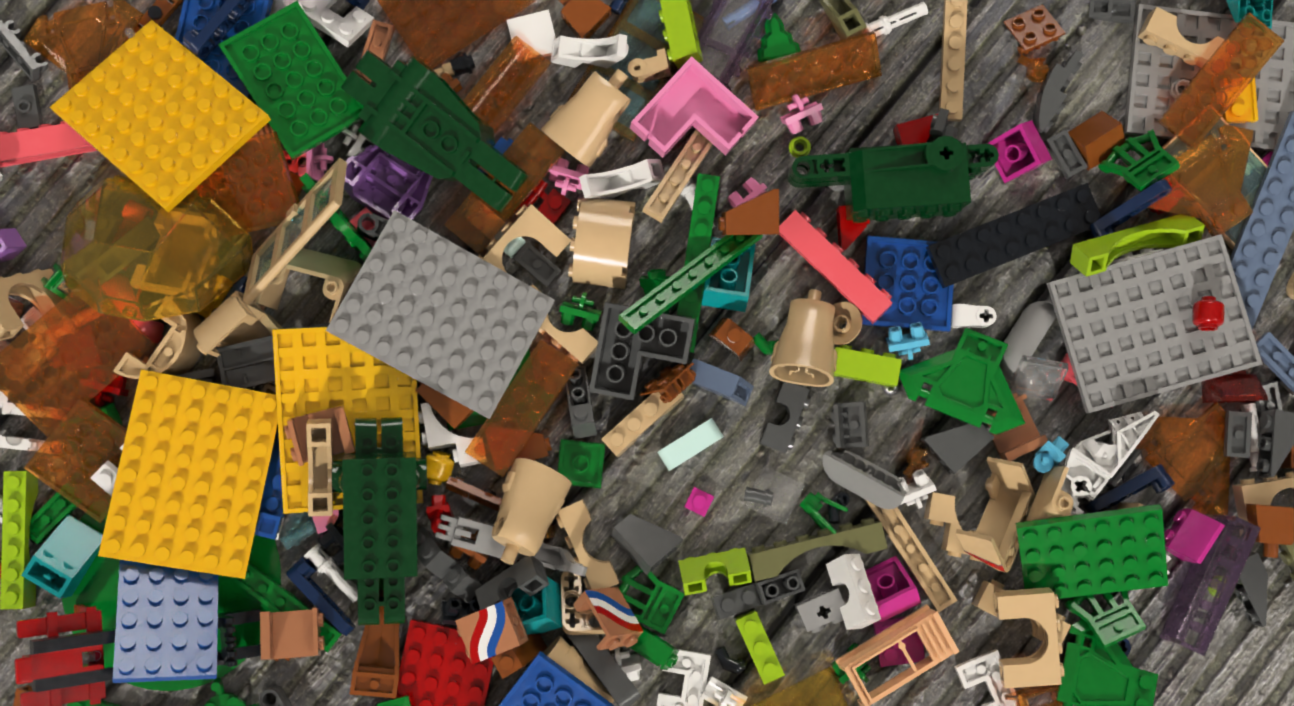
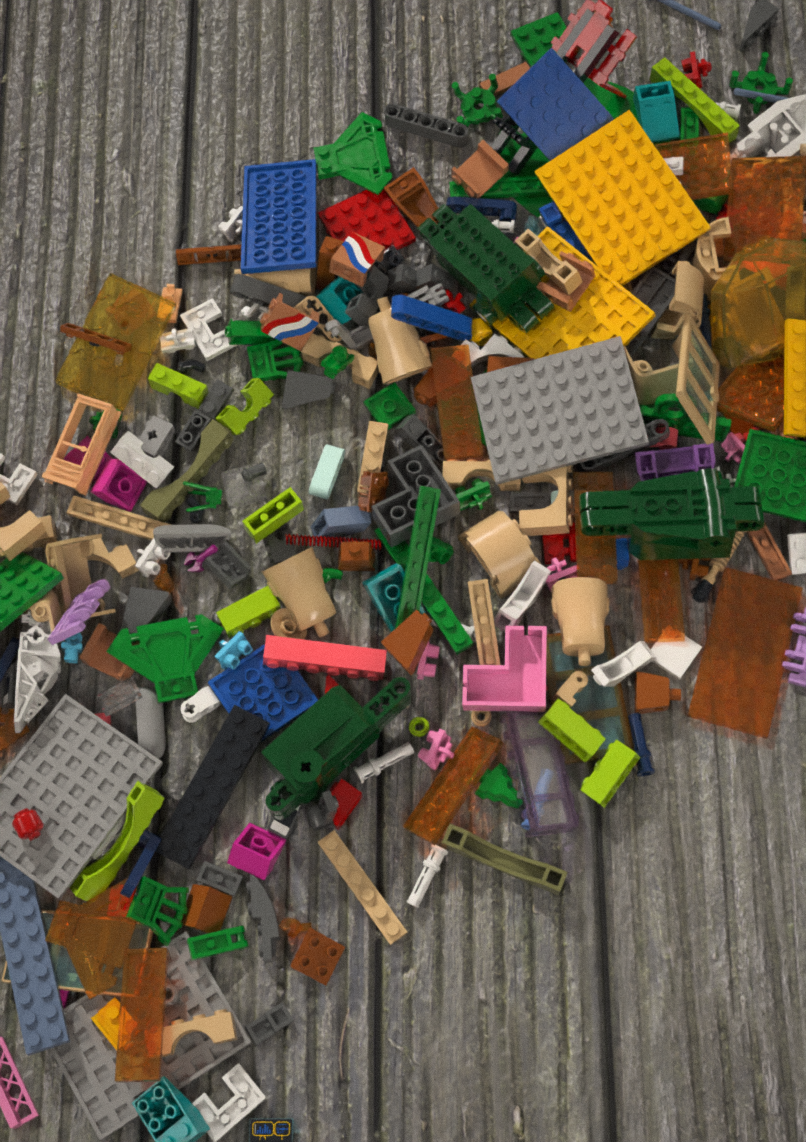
camera: 145 degrees right, 15 degrees down
dark pink plate [684,487,714,517] -> none
none -> lavender hinge [48,579,110,645]
none -> magenta bar [184,544,218,572]
none -> green plate [186,926,249,961]
none -> lime brick [242,487,304,544]
none -> red piece [285,534,381,550]
none -> green hips [321,345,355,379]
none -> white pin [353,742,414,784]
none -> blue beam [391,295,472,341]

